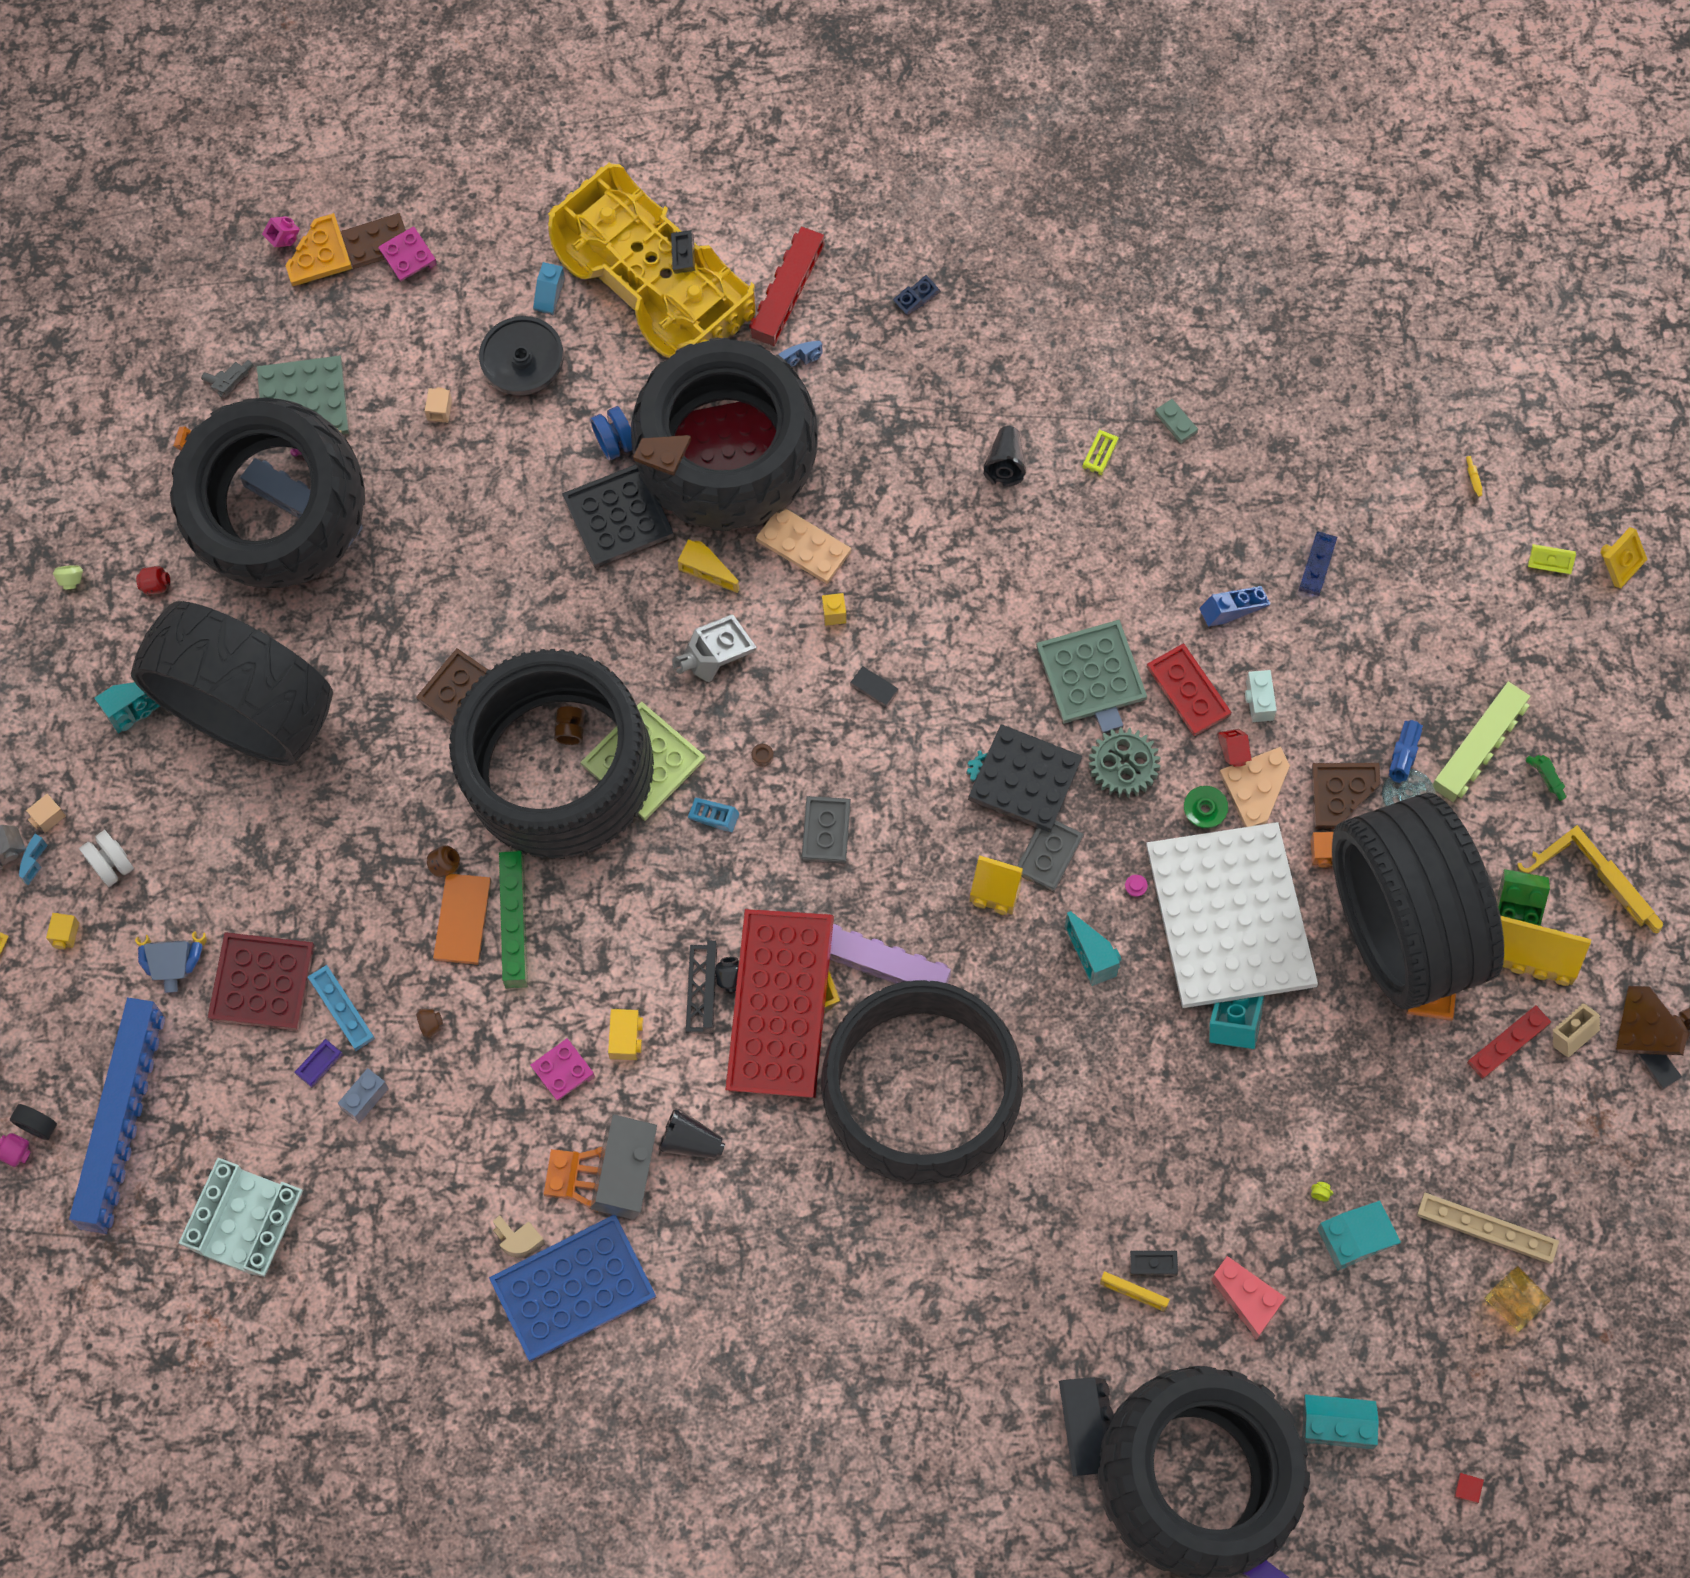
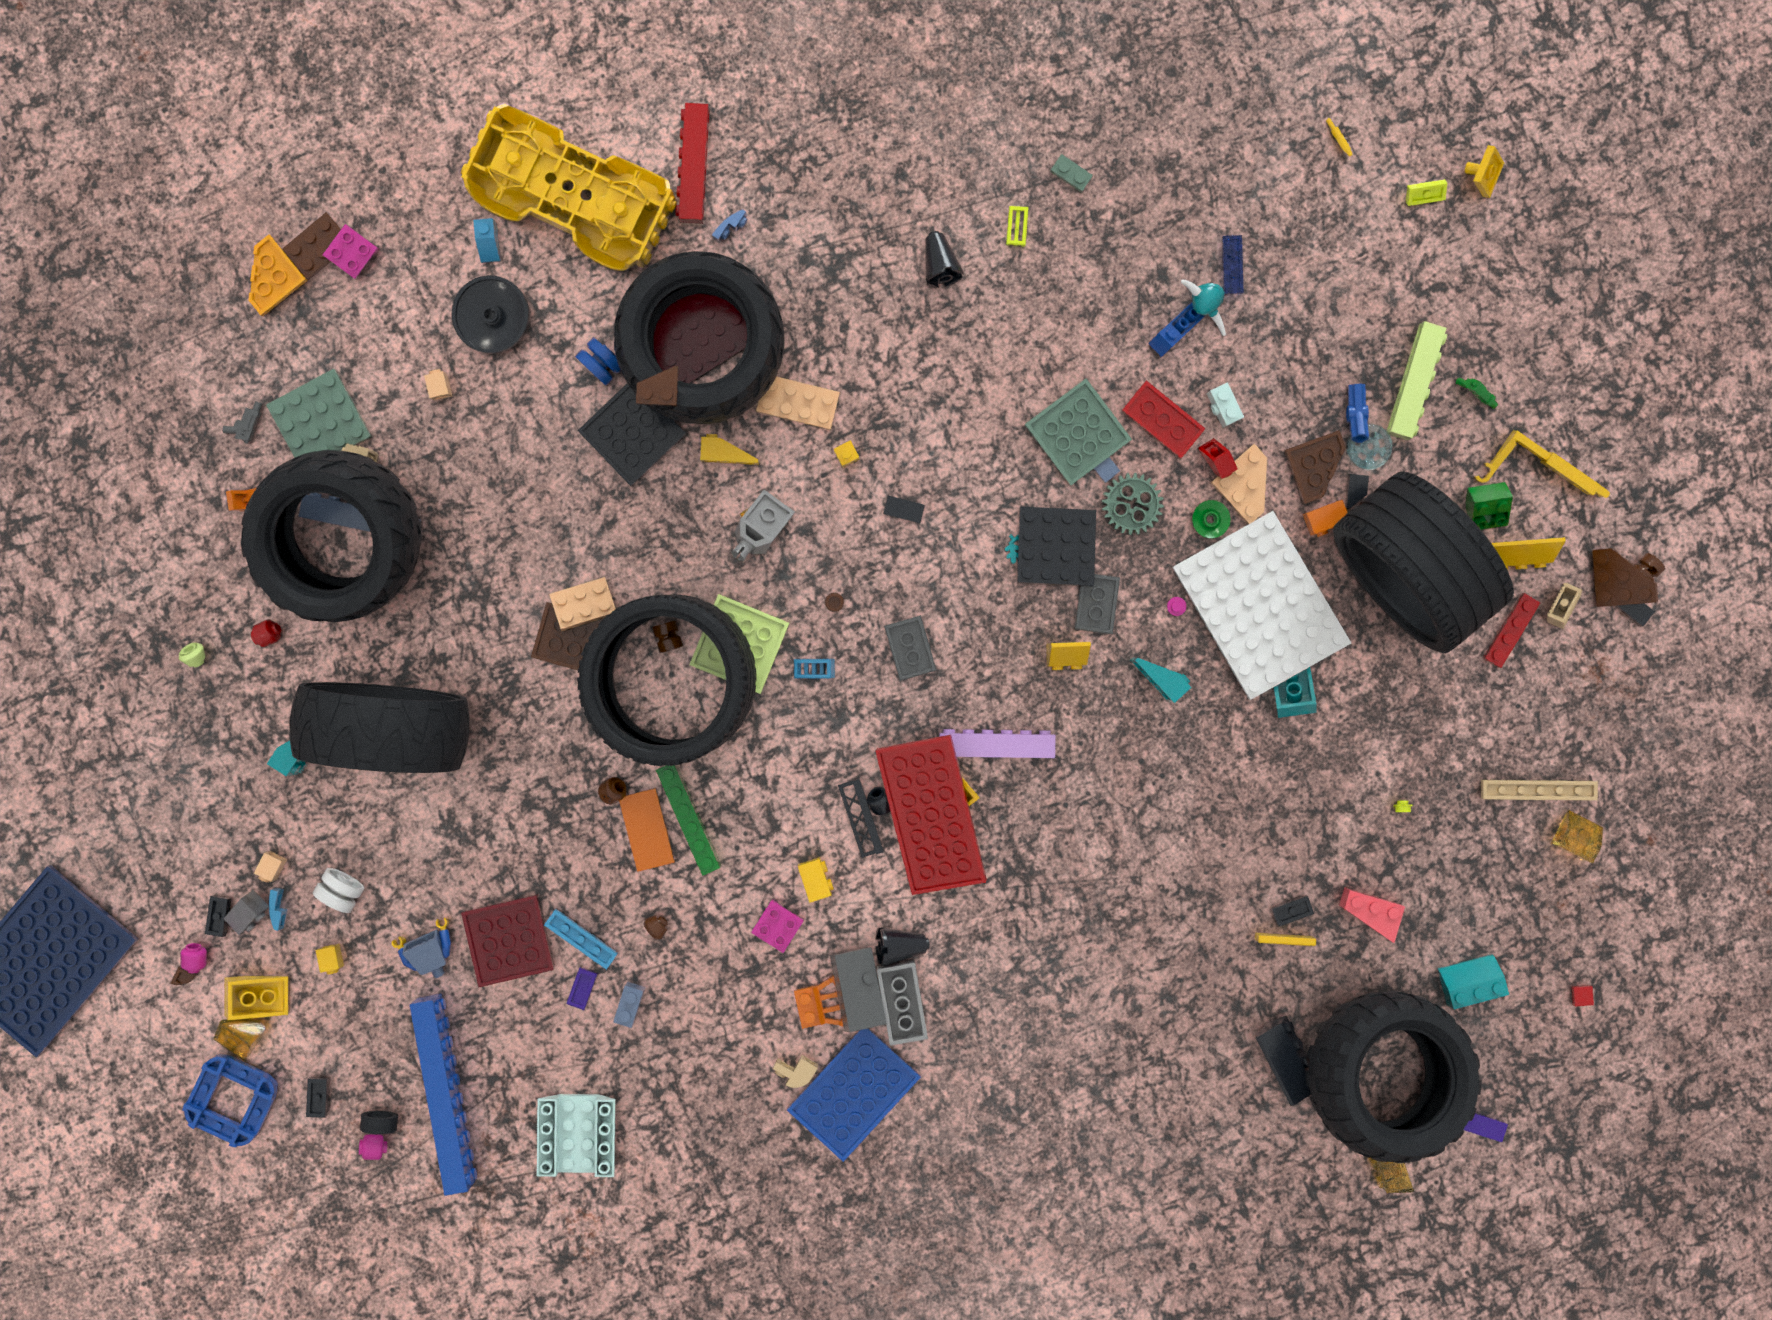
camera: 20 degrees left, 20 degrees up
dark pink brick [262,216,300,247] -> none
black plate [671,230,695,274] -> none
black tyre [821,980,1023,1185] -> none
dark blue slope [893,275,941,315] -> none
teal slope [1317,1201,1401,1271] -> none
none -> light nougat plate [549,577,616,631]
none -> light grey brick [877,959,928,1046]
none -> teal helmet [1181,280,1226,336]

